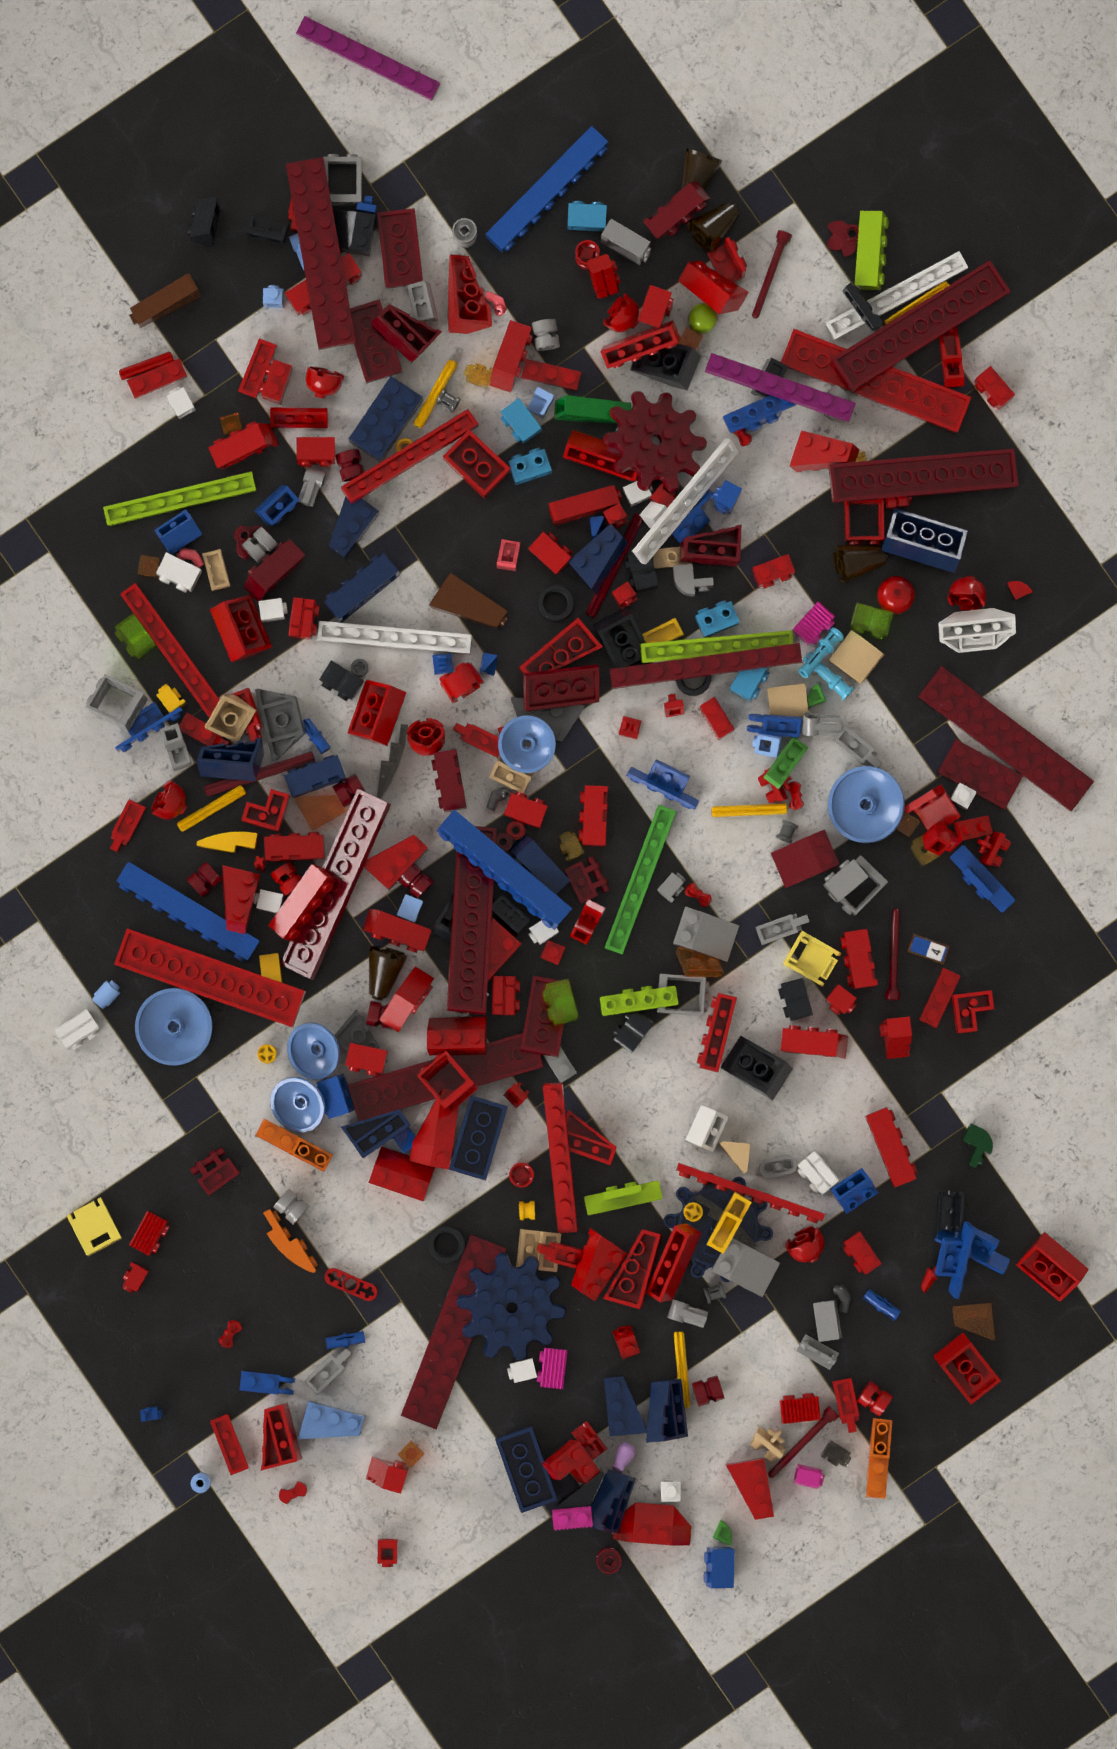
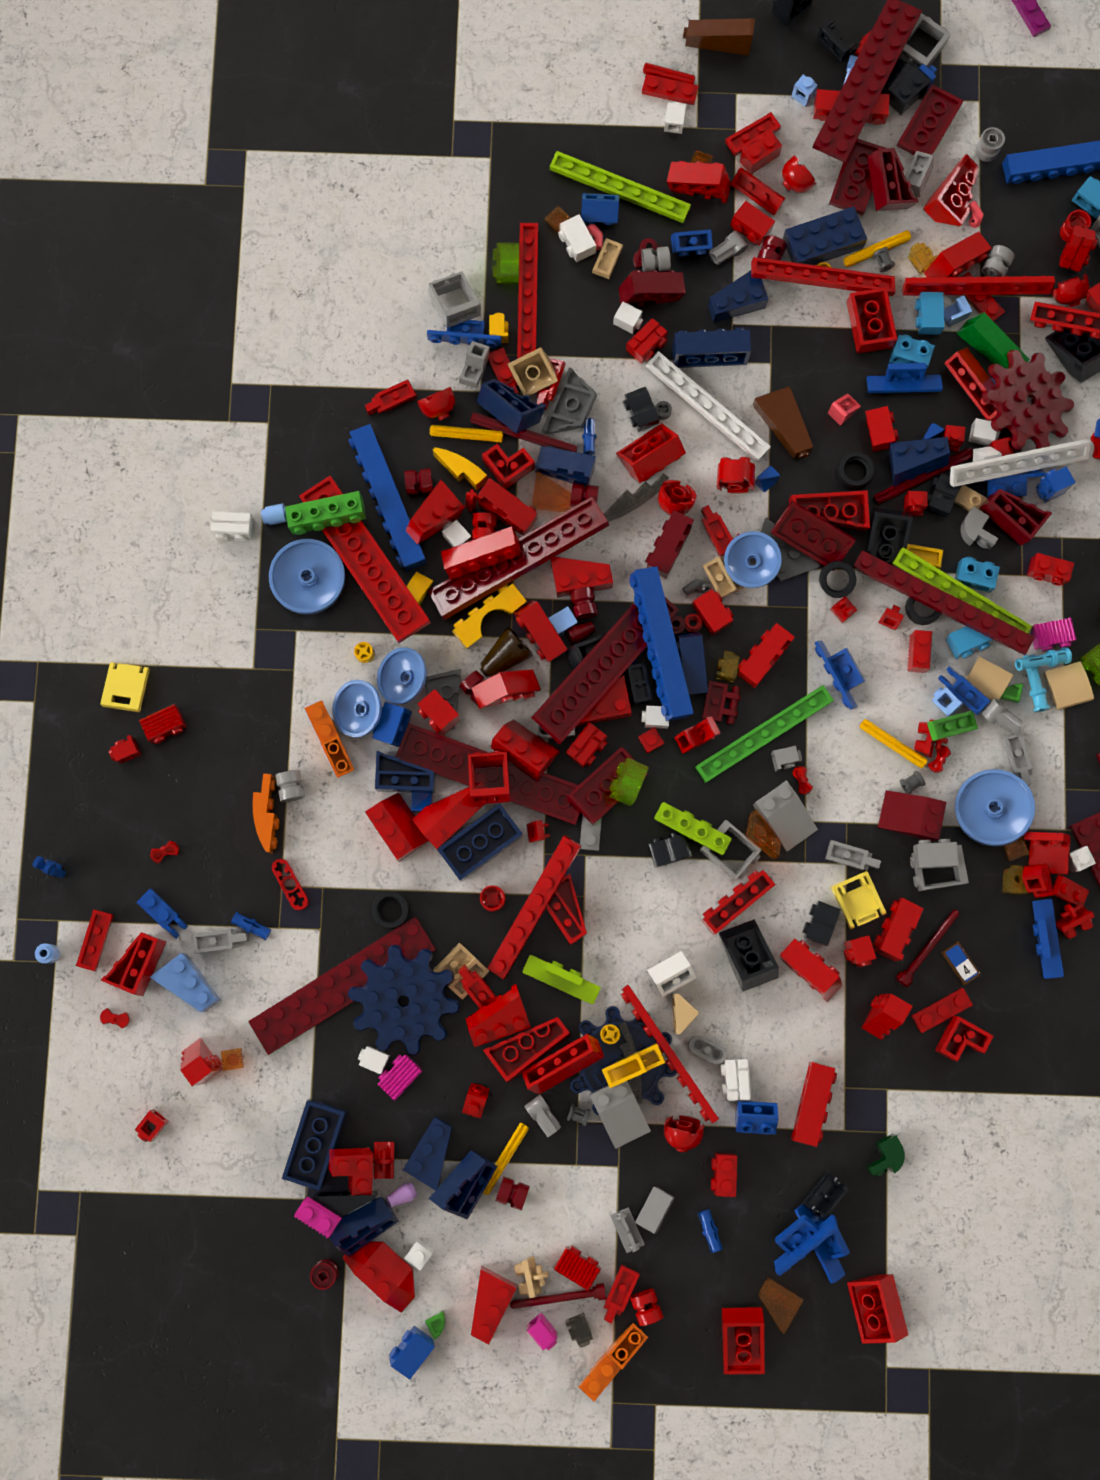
camera: 40 degrees right, 5 degrees down
dark red plate [190,1147,240,1196] -> none
red slope [210,595,272,662] -> none
blue tile [432,653,453,675] -> none
yellow wheel [519,1201,535,1220] -> none
red slope [549,485,622,527] -> none
dark grey arm [833,1285,851,1313] -> none
red bar [921,1266,937,1293] -> none
none -> bright green brick [285,491,366,535]
none -> yellow arch [452,583,527,649]
none -> dark red cone [566,621,595,644]
none -> black tyre [819,561,857,598]
none -> blue bracket [866,362,943,393]
none -> red plate [902,276,1055,296]

